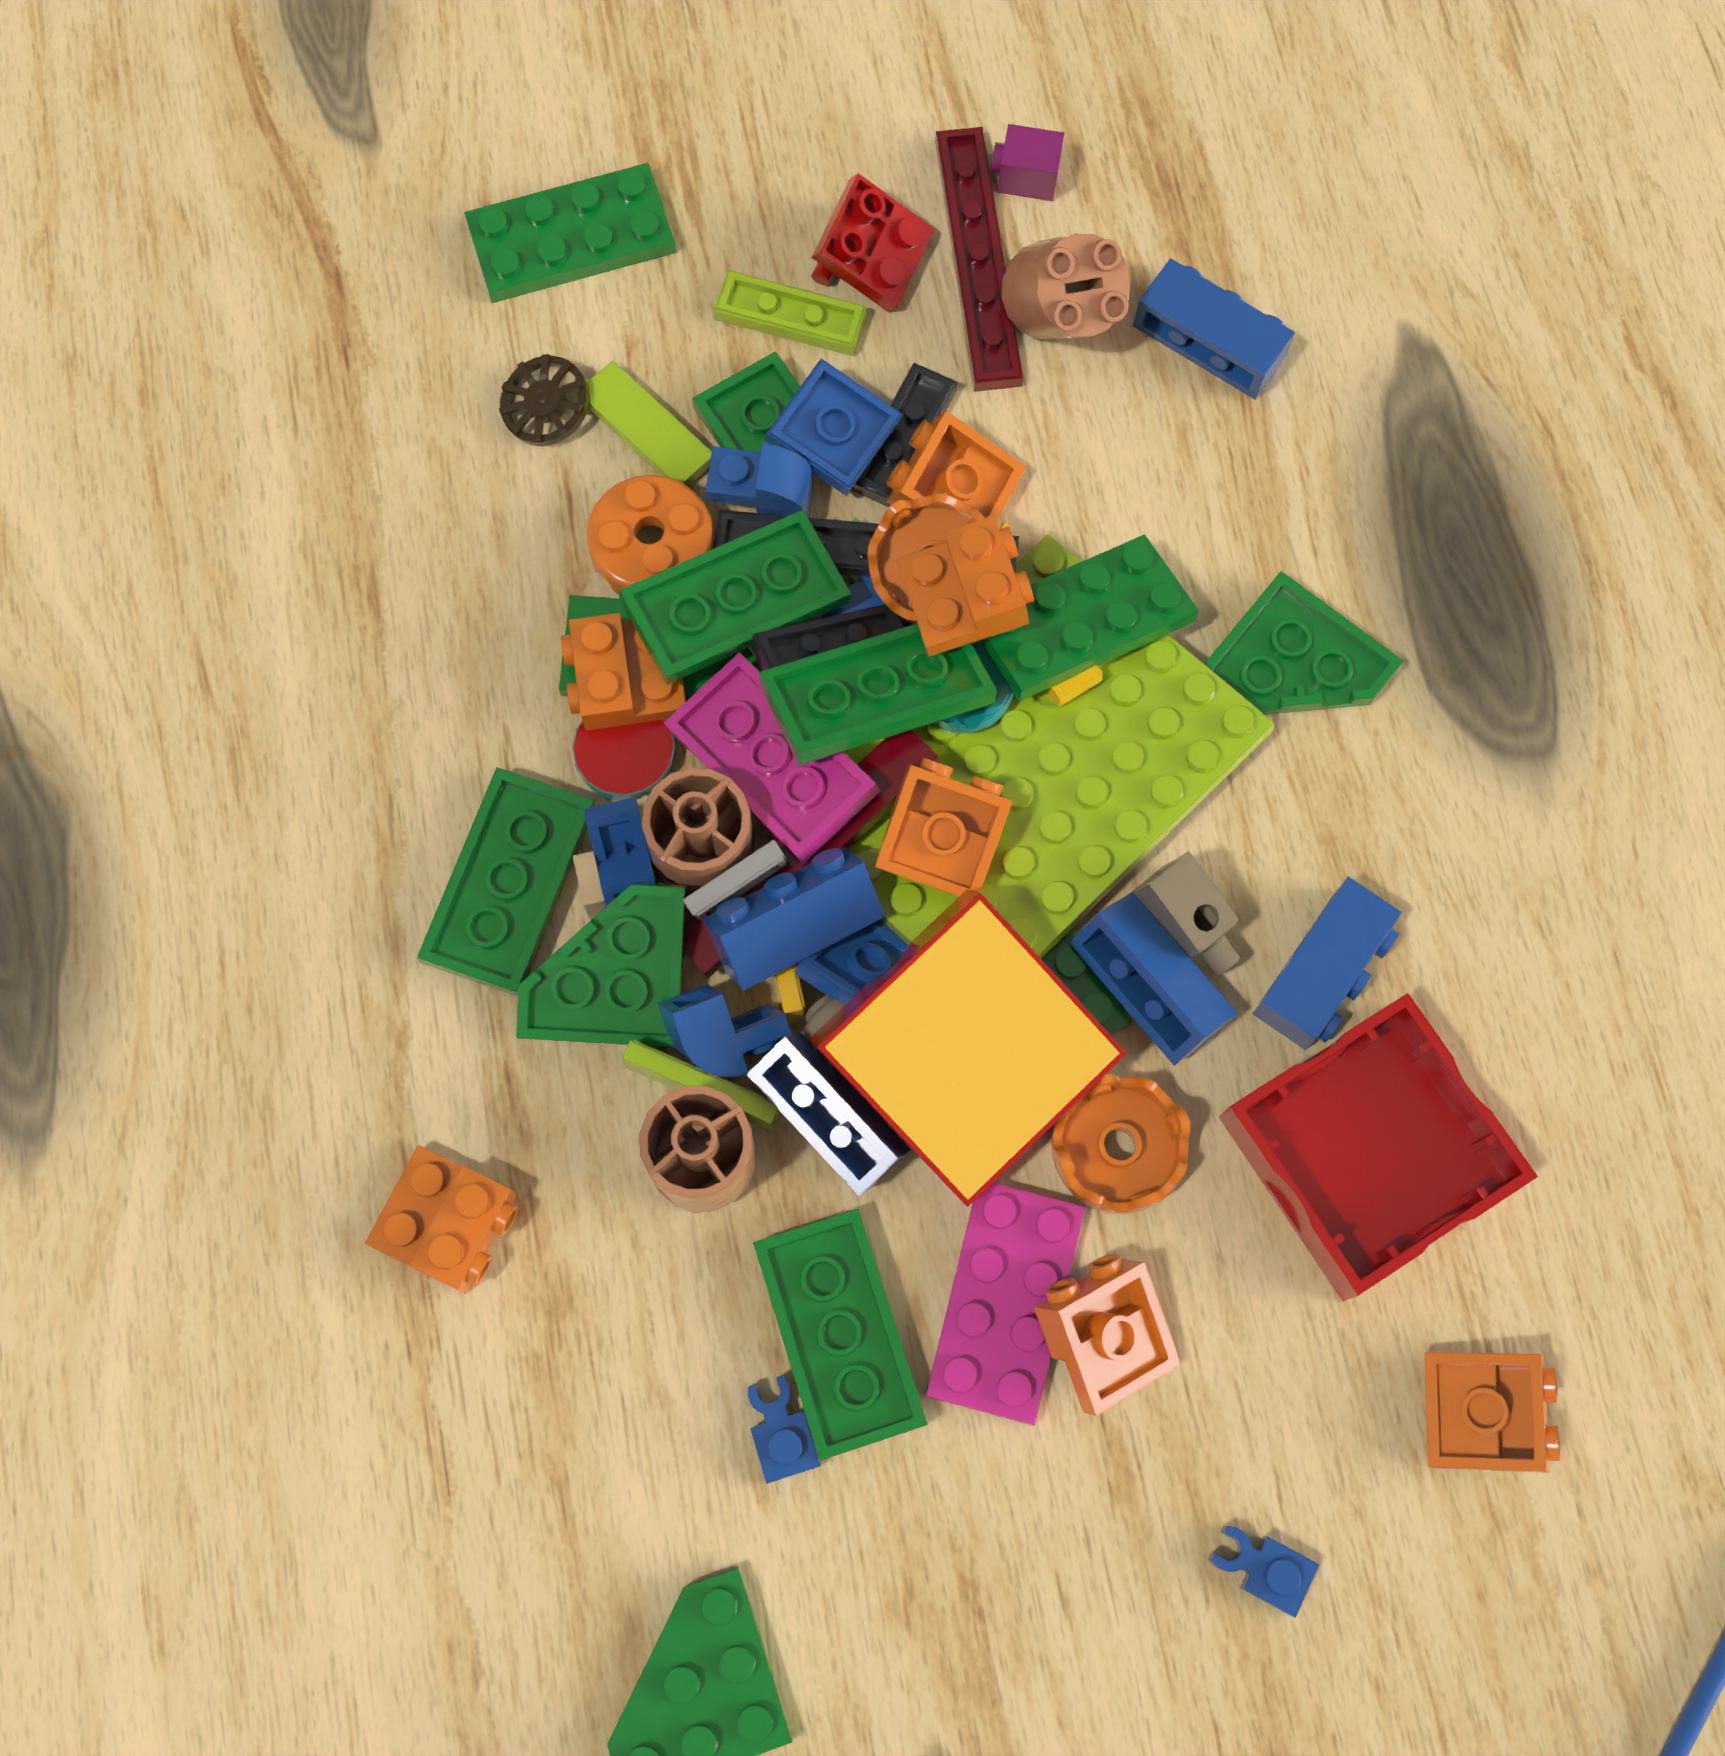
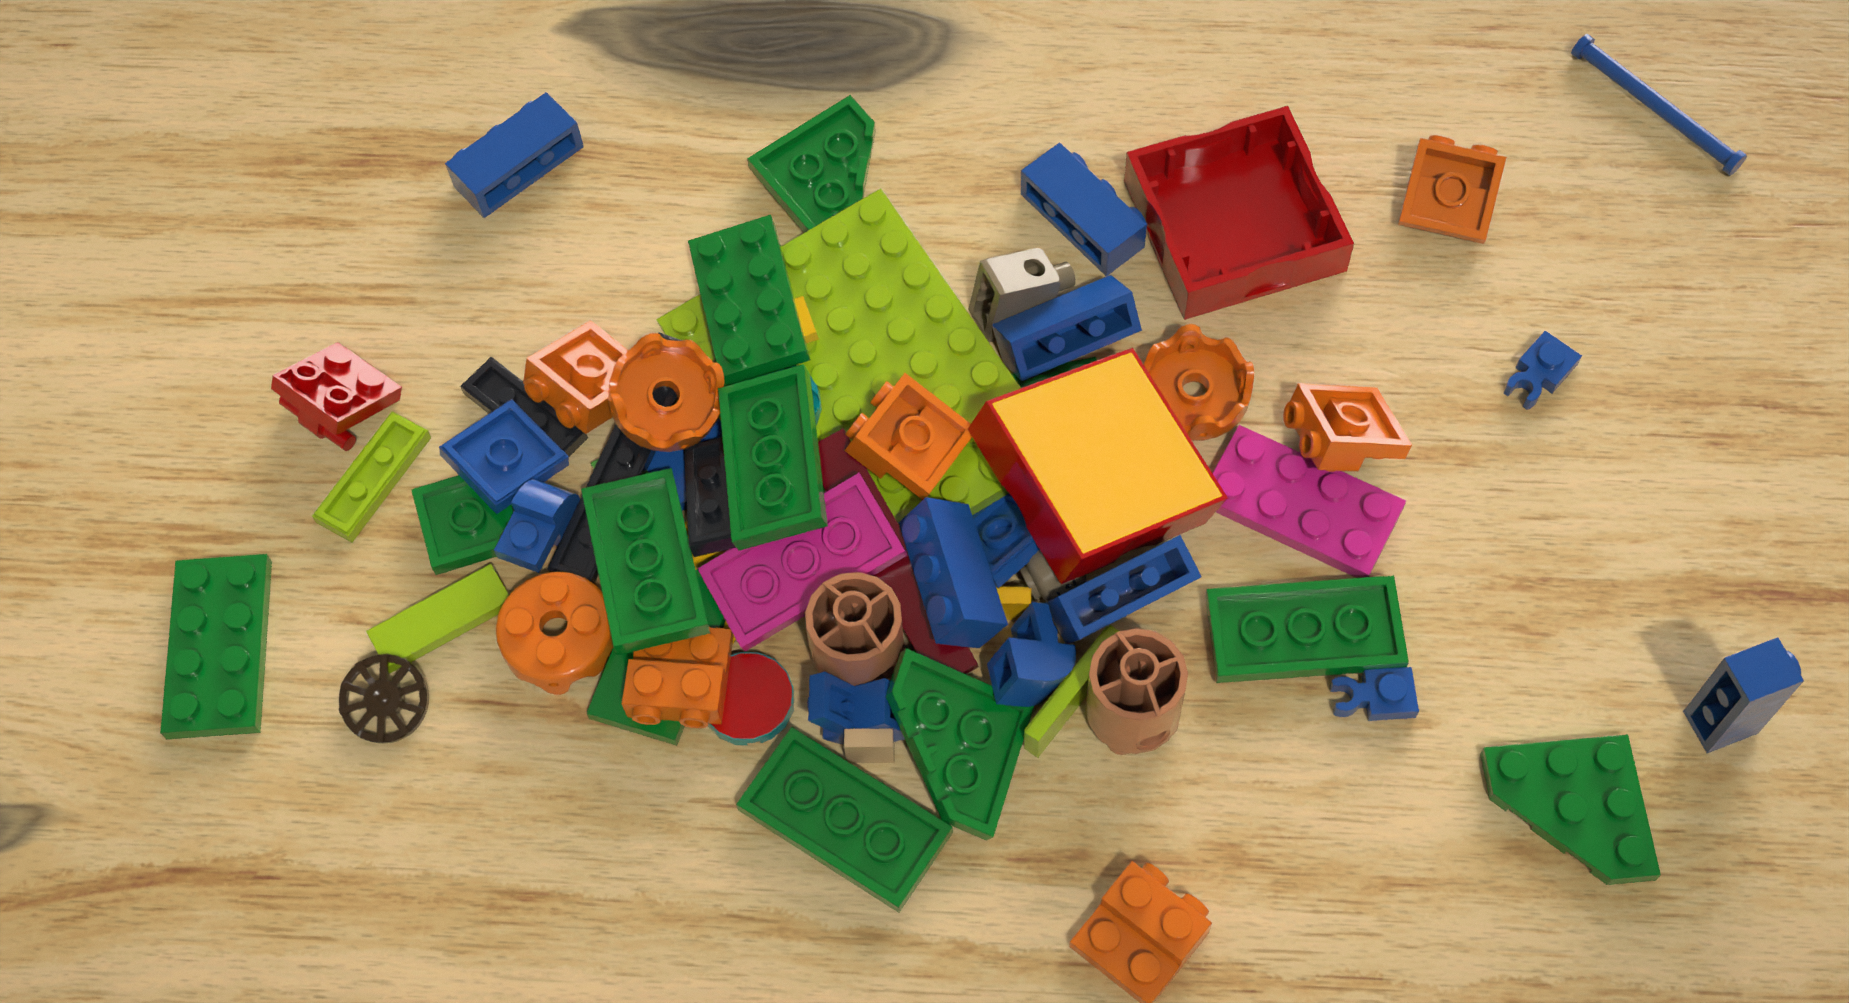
camera: 70 degrees left, 10 degrees down
light grey tile [683,840,789,921] -> none
orange plate [896,515,1034,657] -> none
dark red tile [935,127,1023,392] -> none
magenta brick [991,124,1065,201] -> none
nougat cylinder [1002,234,1130,340] -> none

